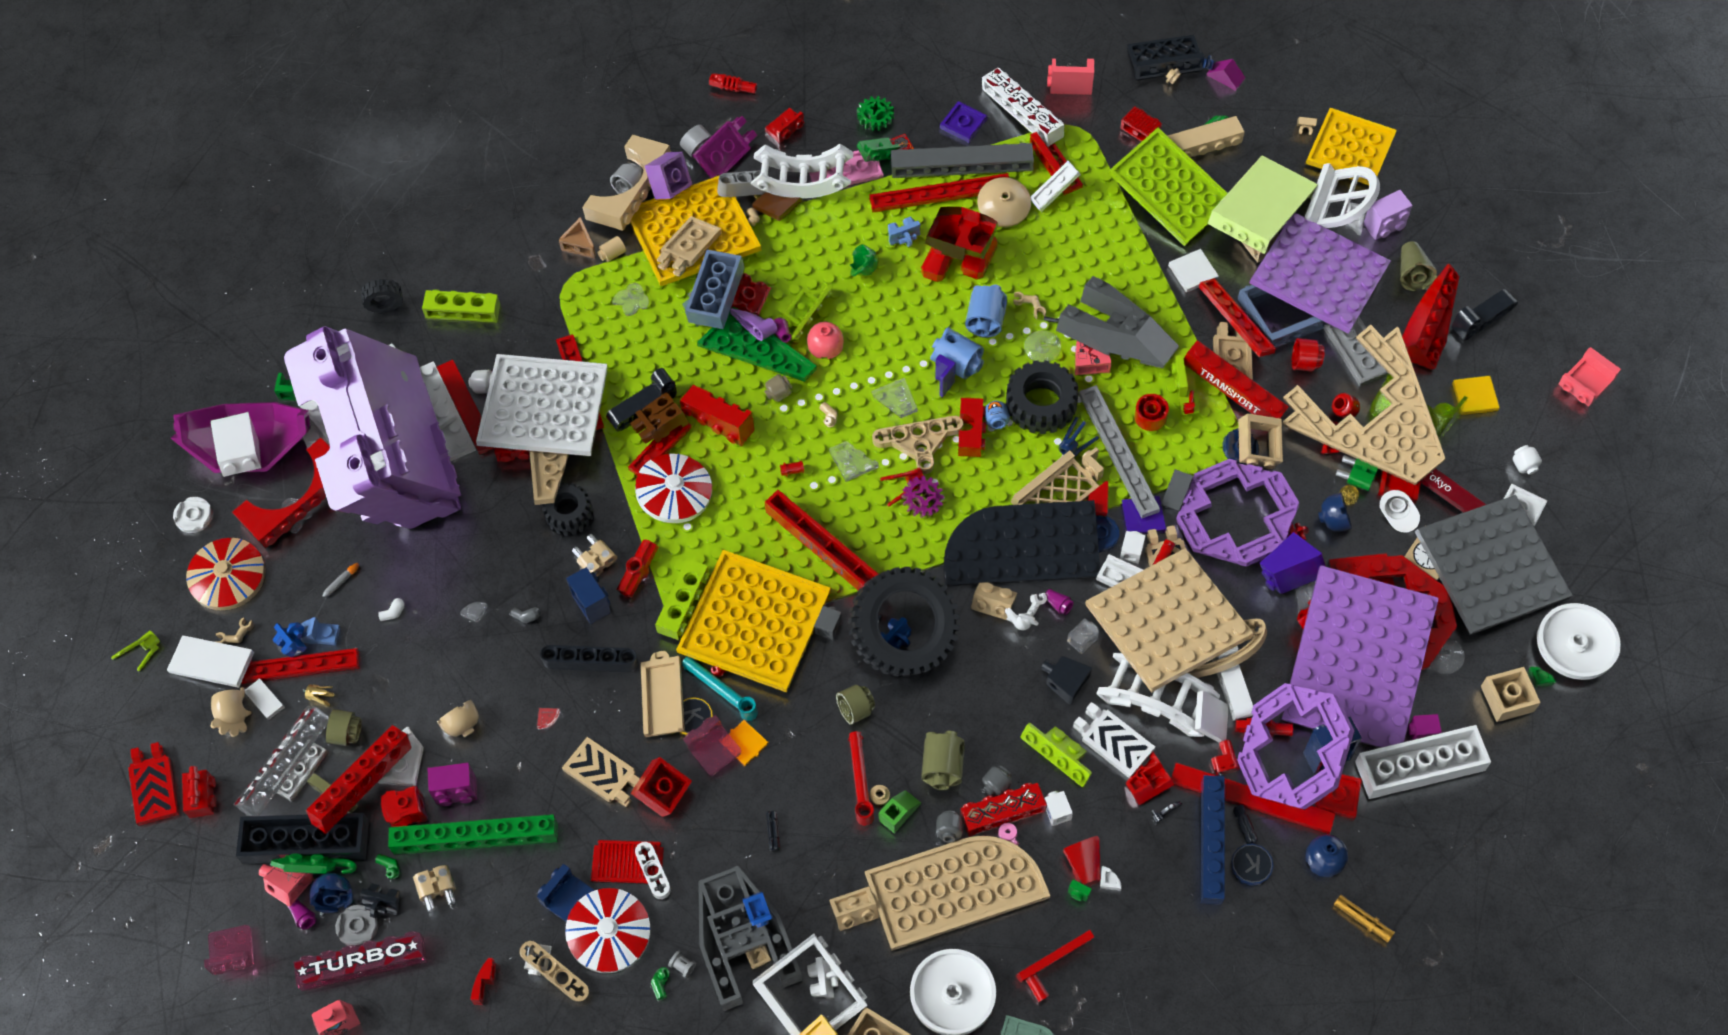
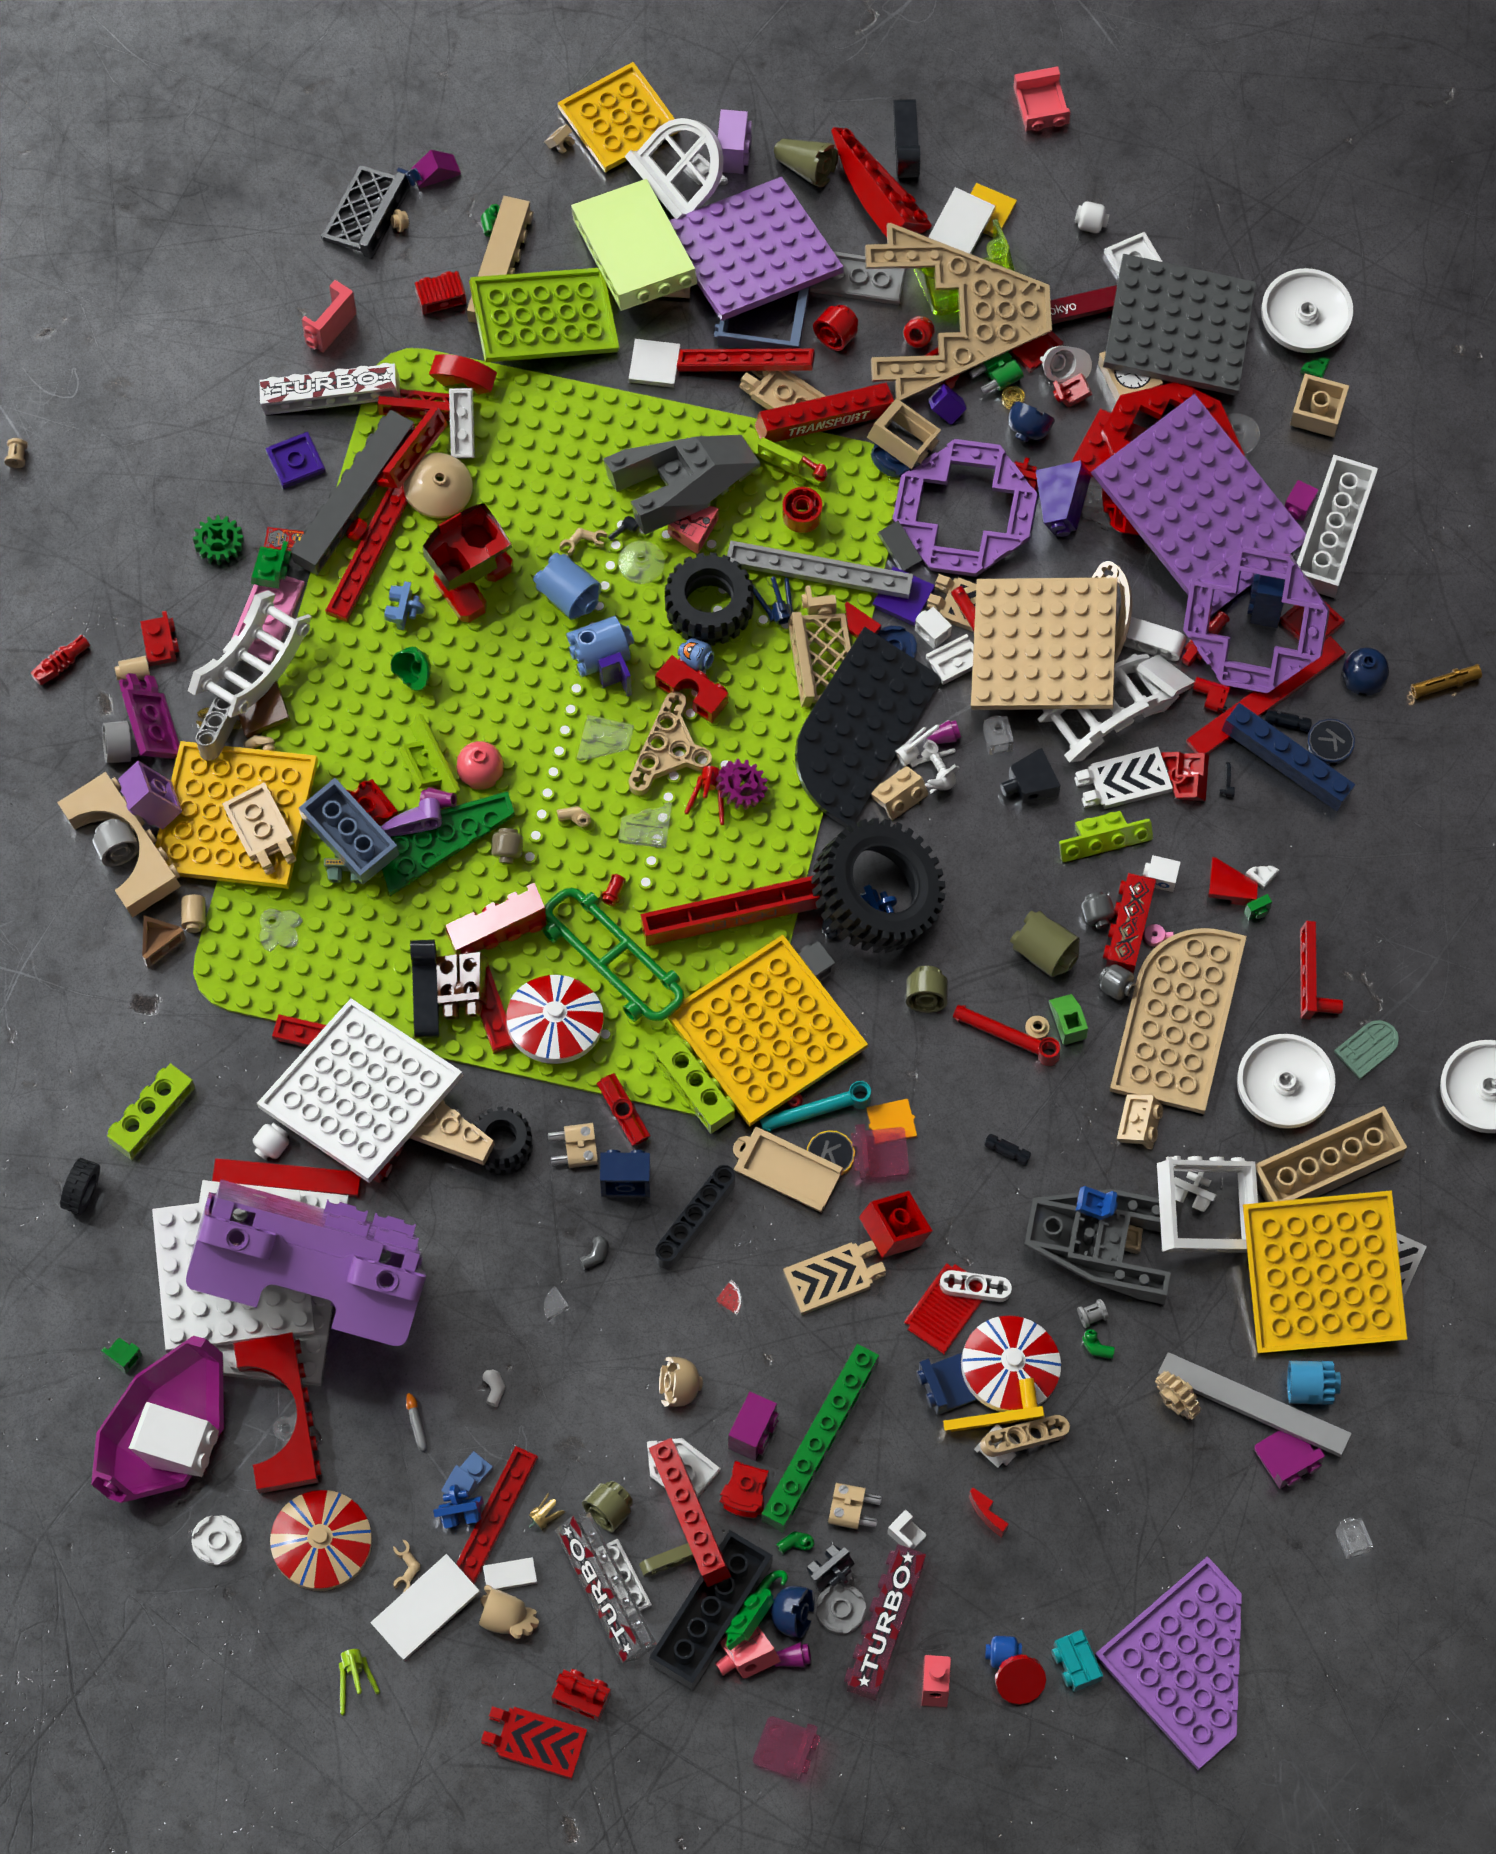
camera: 60 degrees left, 5 degrees up
none -> tan brick [115,656,150,681]
none -> red tile [346,518,367,542]
none -> red fence [376,407,448,489]
none -> red brick [429,354,497,395]
none -> green bar [542,887,685,1022]
none -> white panel [888,1509,926,1553]
none -> white plant [895,725,956,768]
none -> white tile [928,187,996,254]
none -> dark purple panel [928,383,967,424]
none -> yellow piece [943,1378,1045,1433]
none -> bracket [1053,373,1093,407]

